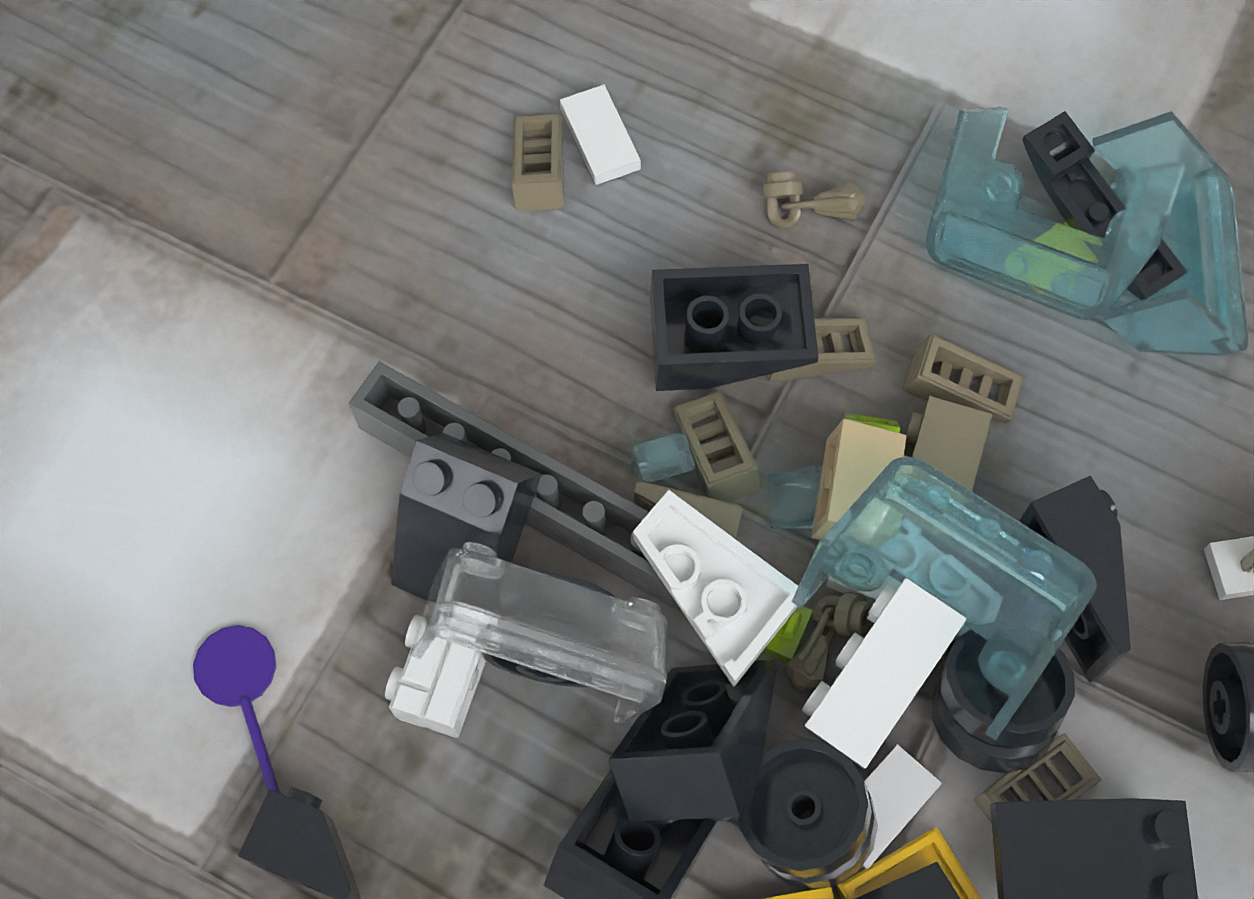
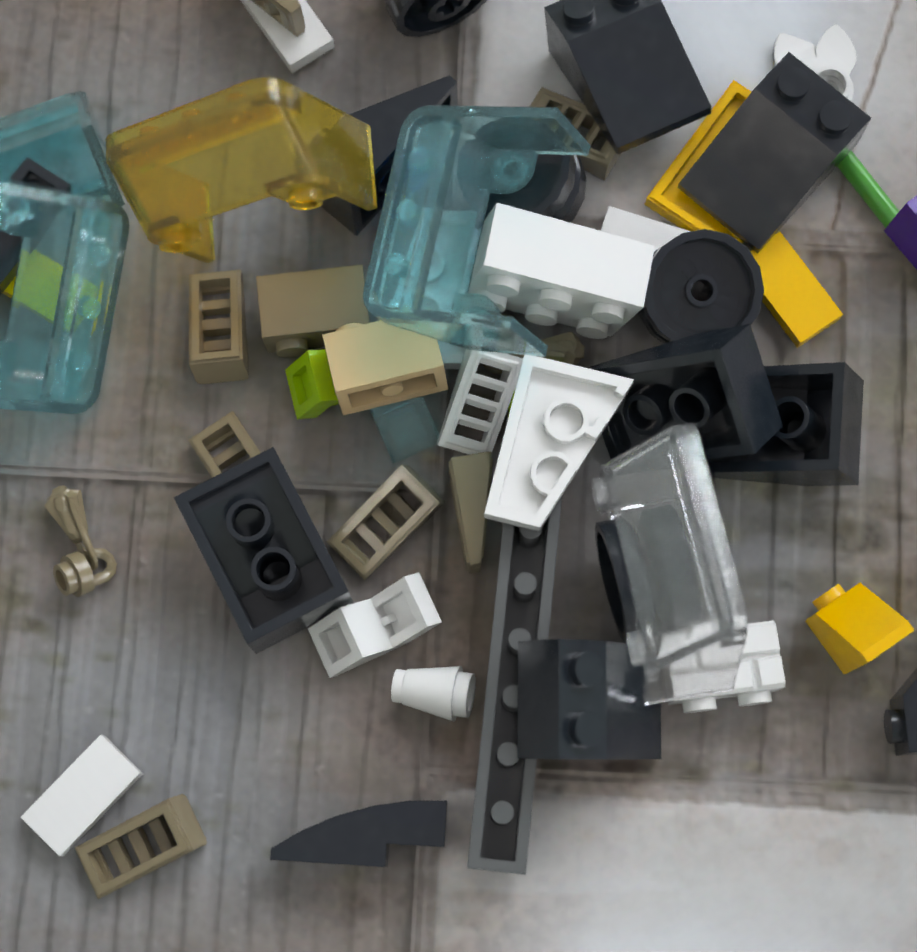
camera: 115 degrees left, 10 degrees up
dark purple piece [193,625,280,793] -> none
clear light blue slope [631,432,695,483] -> none
none -> clear yellow windscreen [105,78,377,263]
none -> black slope [270,800,448,867]
none -> white slope [308,573,442,678]
none -> white cone [391,666,475,722]
none -> white slope [437,342,523,455]
none -> yellow slope [805,582,915,675]

